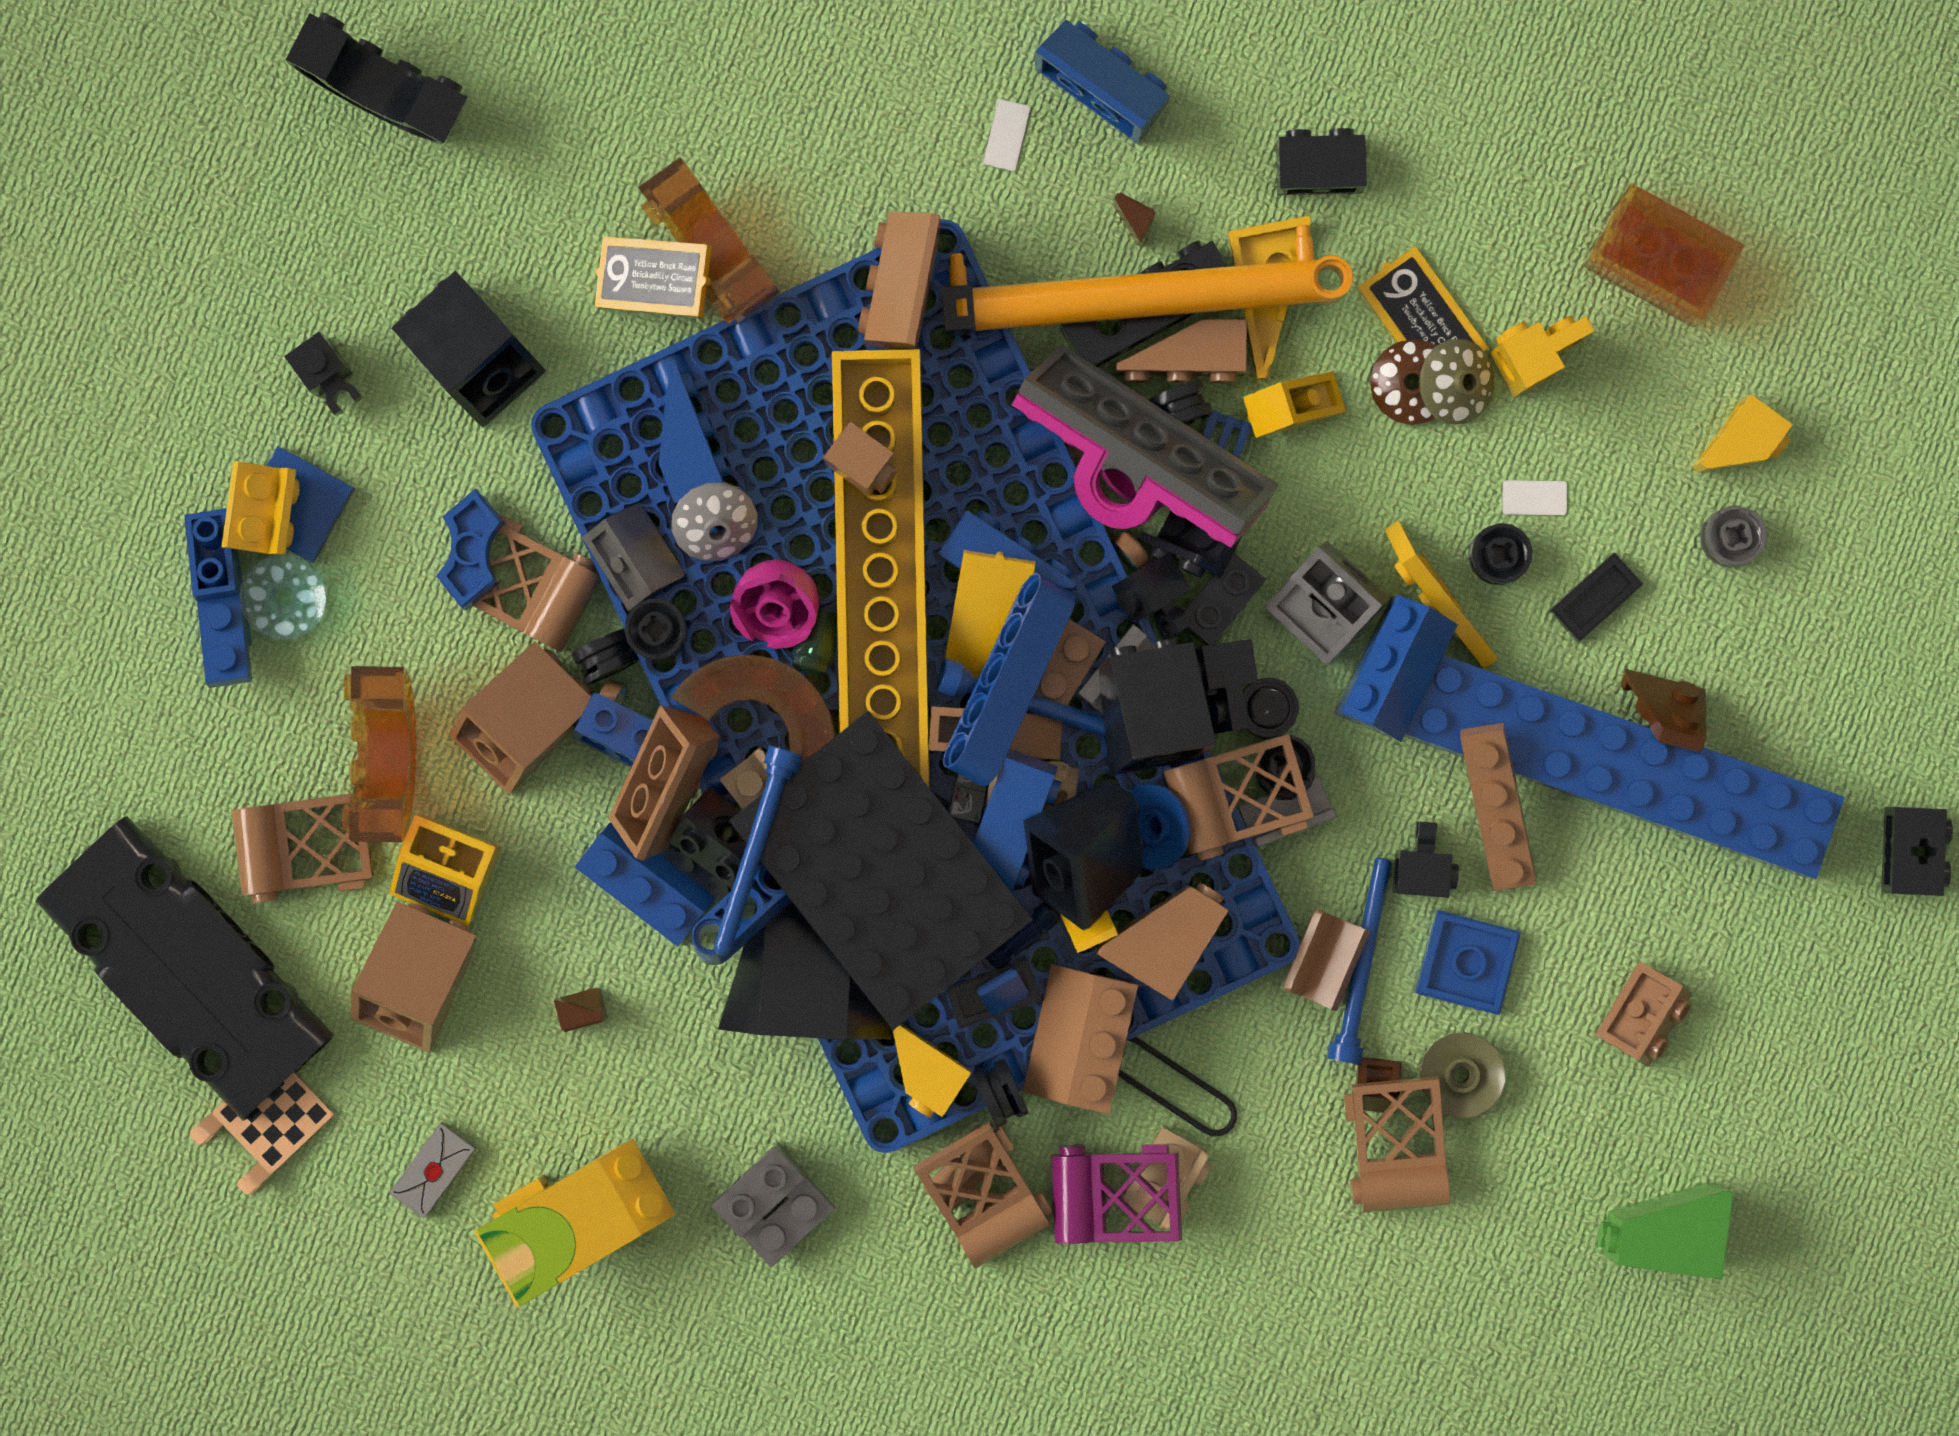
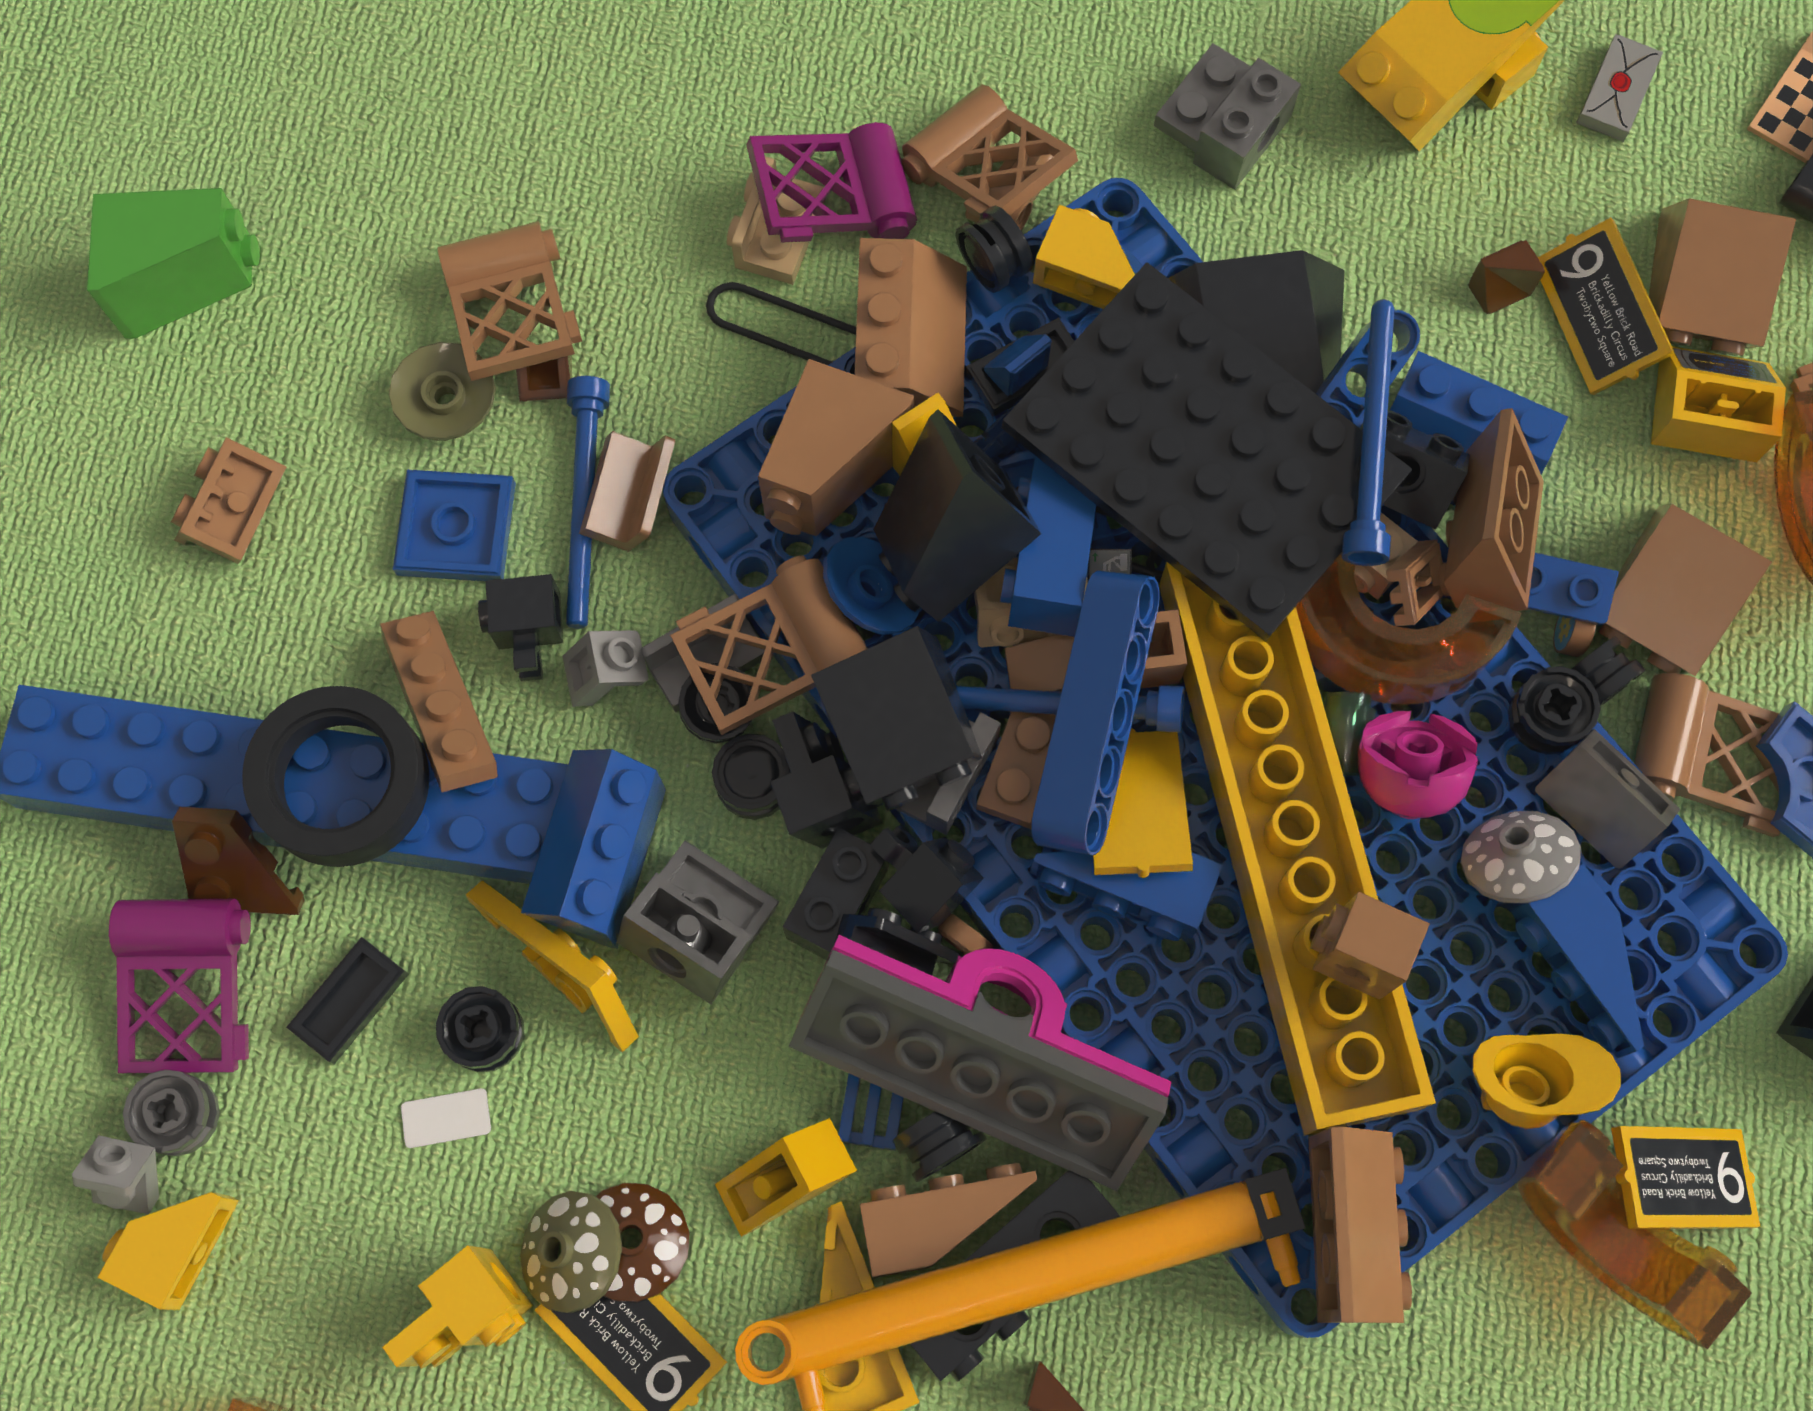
camera: 170 degrees right, 15 degrees down
none -> light grey bracket [72,1135,159,1214]
none -> magenta piece [109,899,251,1073]
none -> black tyre [242,686,430,867]
none -> light grey bracket [563,630,648,707]
none -> medium nougat tile [1386,540,1444,626]
none -> yellow piece [1473,1033,1621,1129]
none -> piece [1538,217,1675,395]

